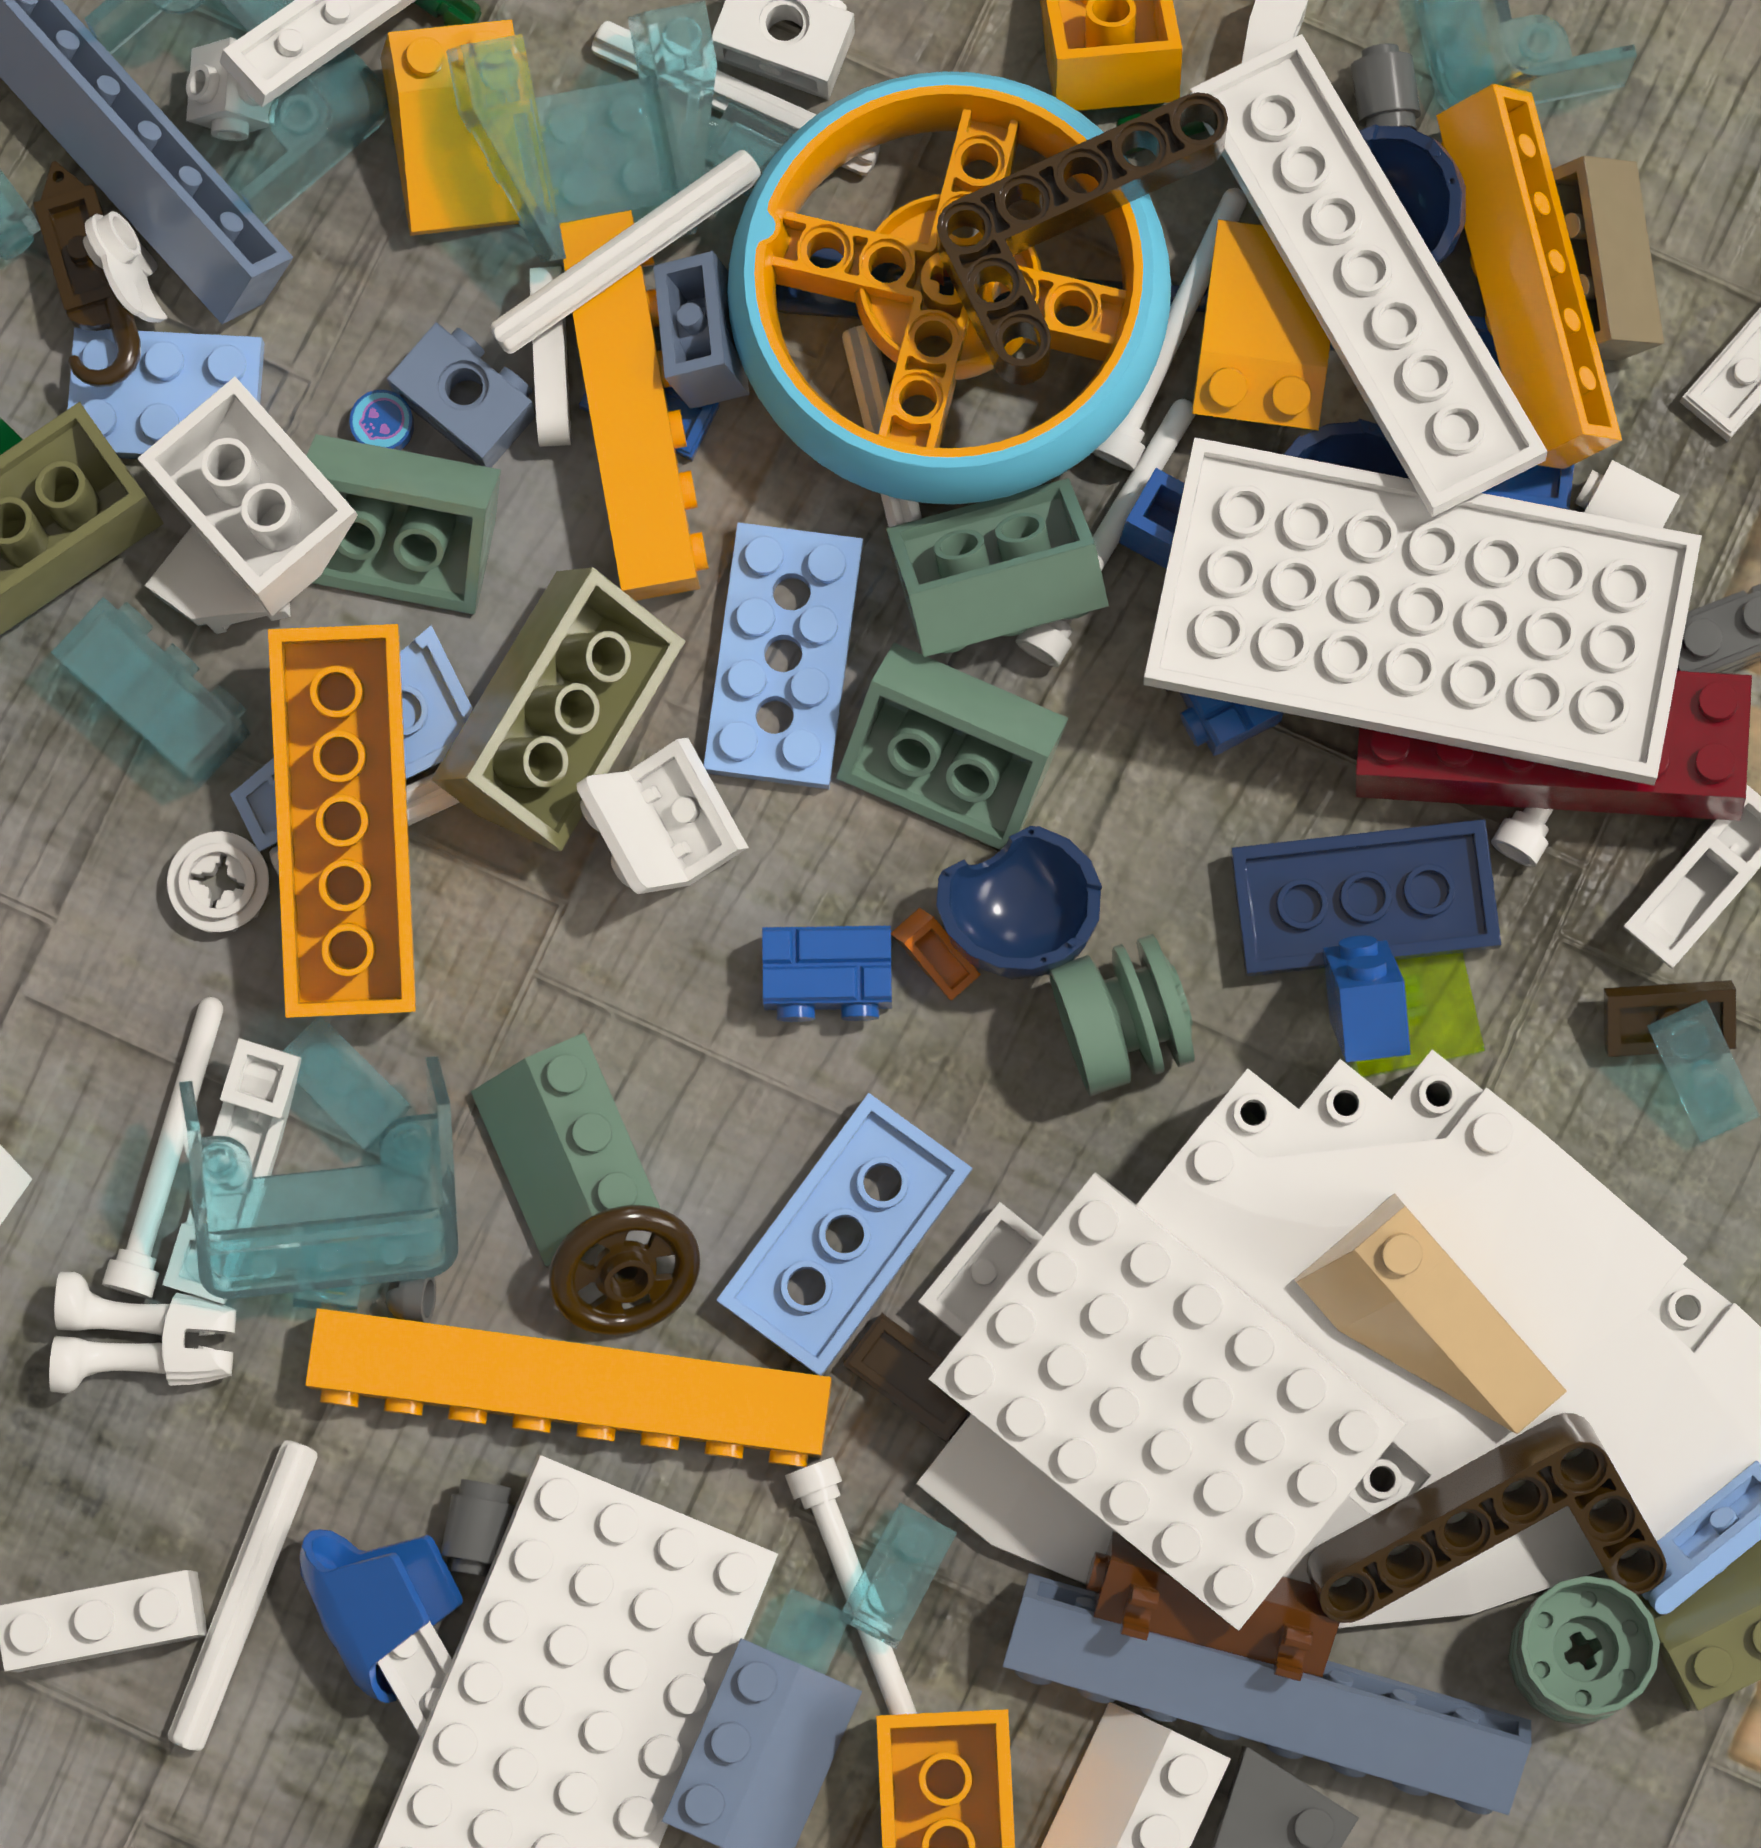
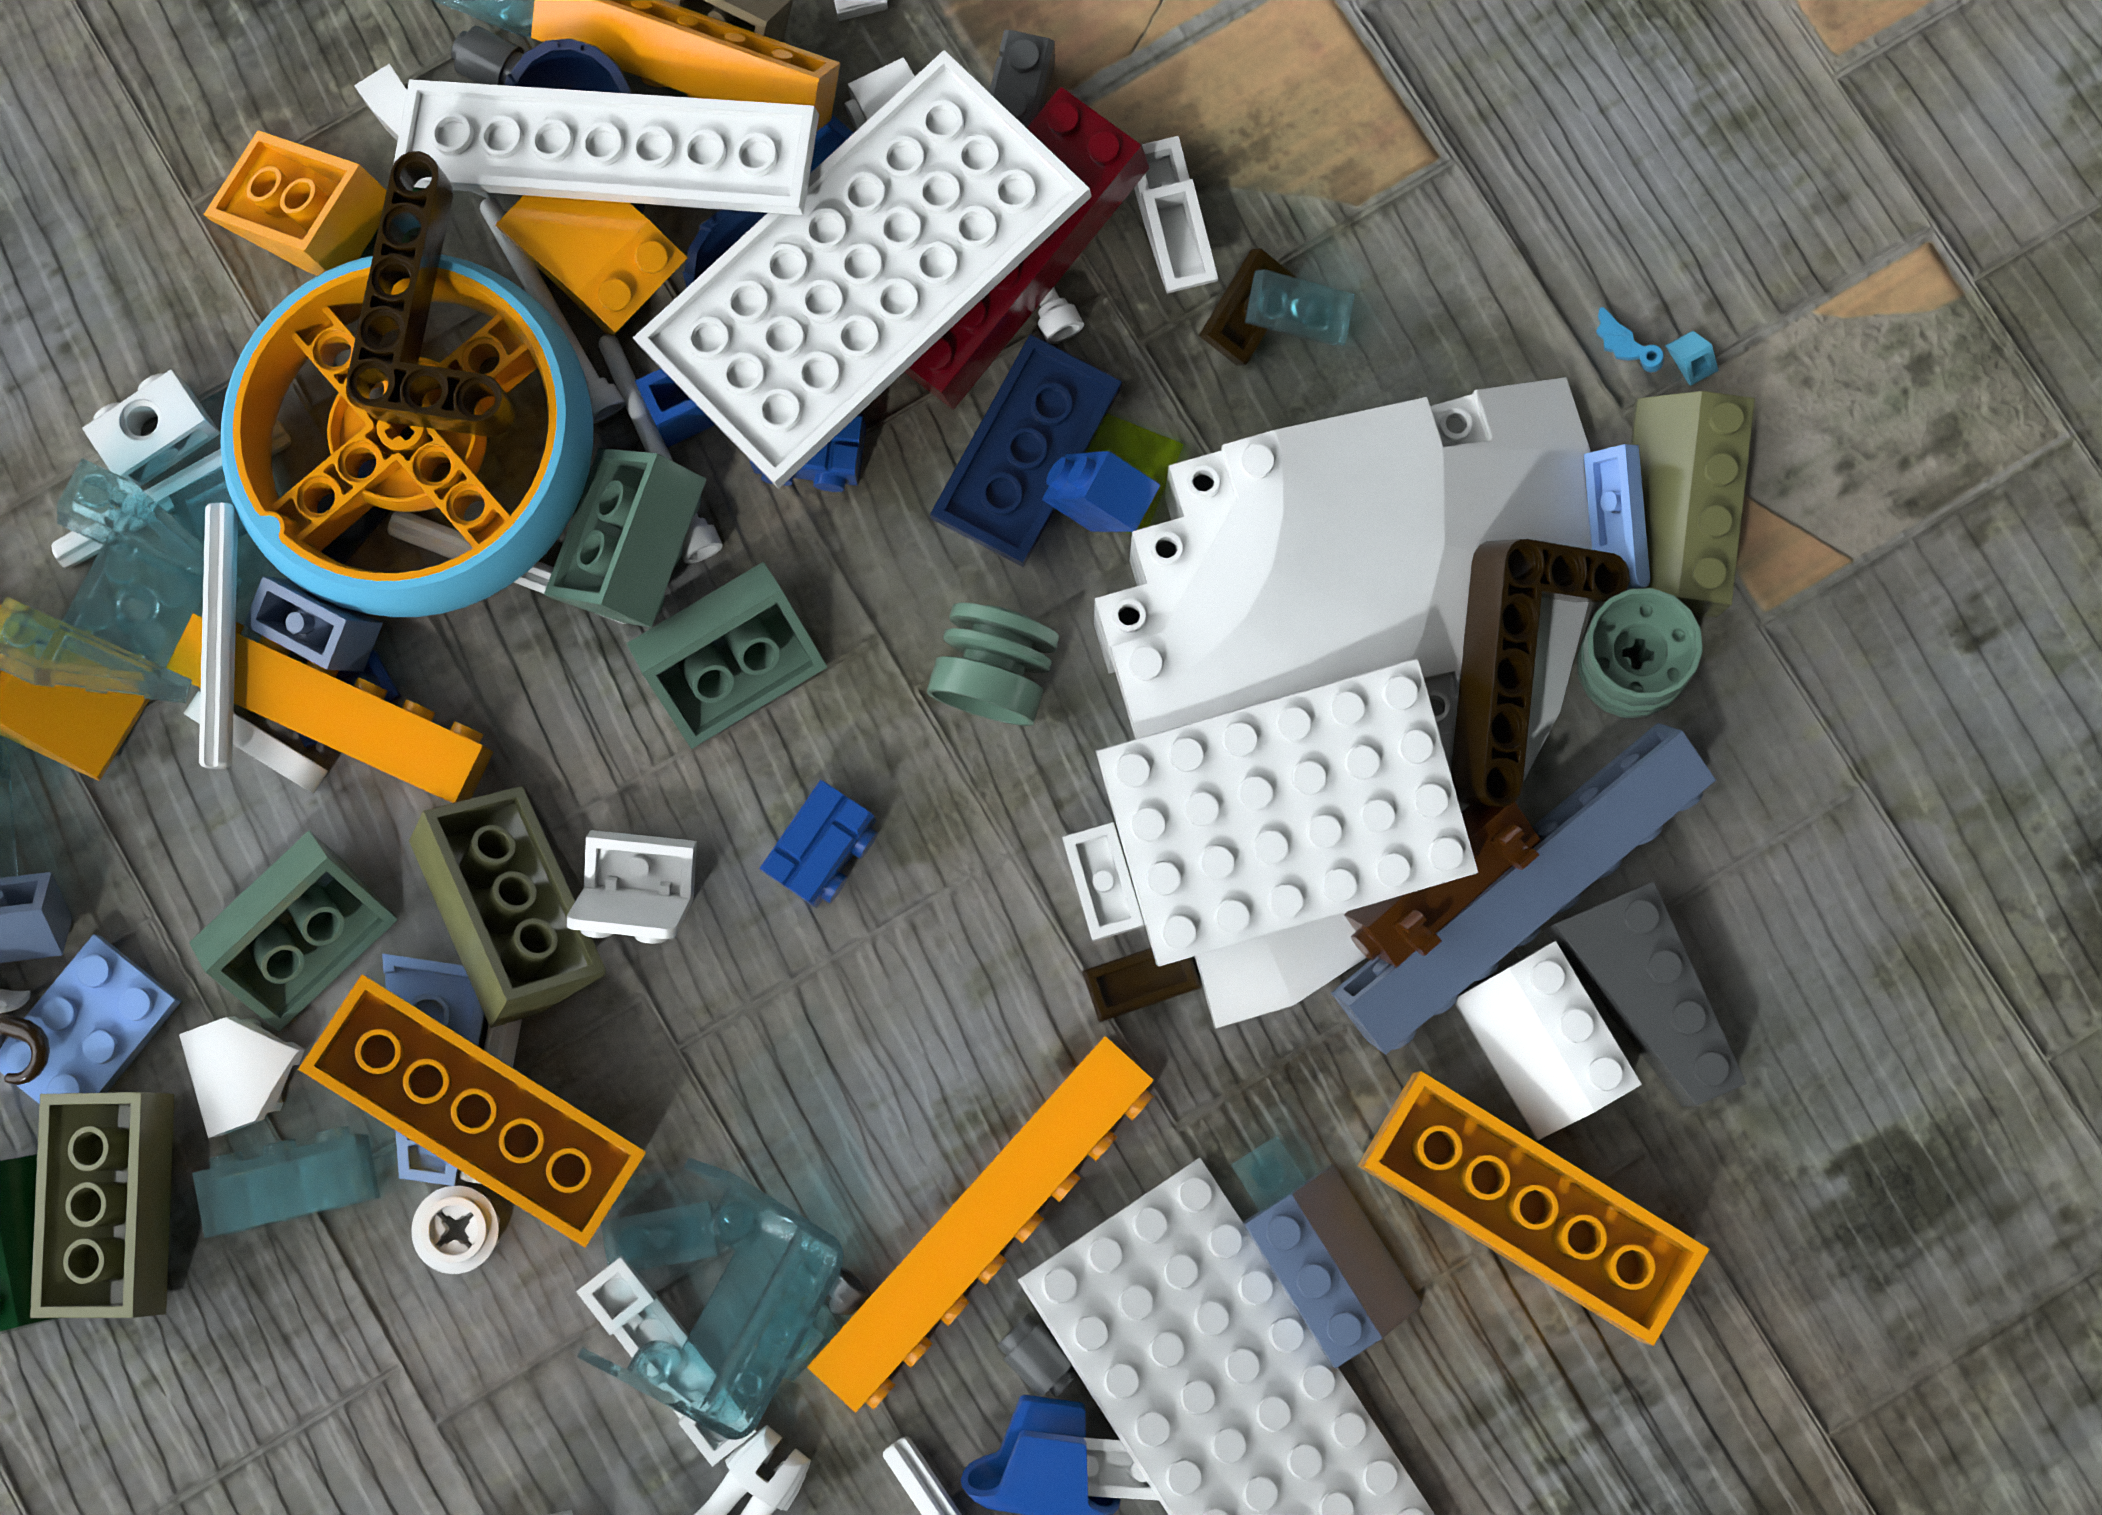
camera: 55 degrees left, 0 degrees up
white piece [102,997,223,1299] -> none
white slope [137,377,358,616] -> none
tile [349,390,414,450] -> none
sand blue brick [387,322,536,468] -> none
sand green slope [471,1033,661,1268] -> none
dark brown plate [549,1205,700,1335] -> none
light blue plate [704,522,863,789] -> none
light blue plate [716,1093,973,1376] -> none
white piece [785,1457,917,1715] -> none
clear light blue plate [839,1503,957,1649] -> none
orange piece [891,908,981,1001] -> none
dark blue cylinder [936,826,1102,980] -> none
tan wedge [1294,1193,1567,1434] -> none

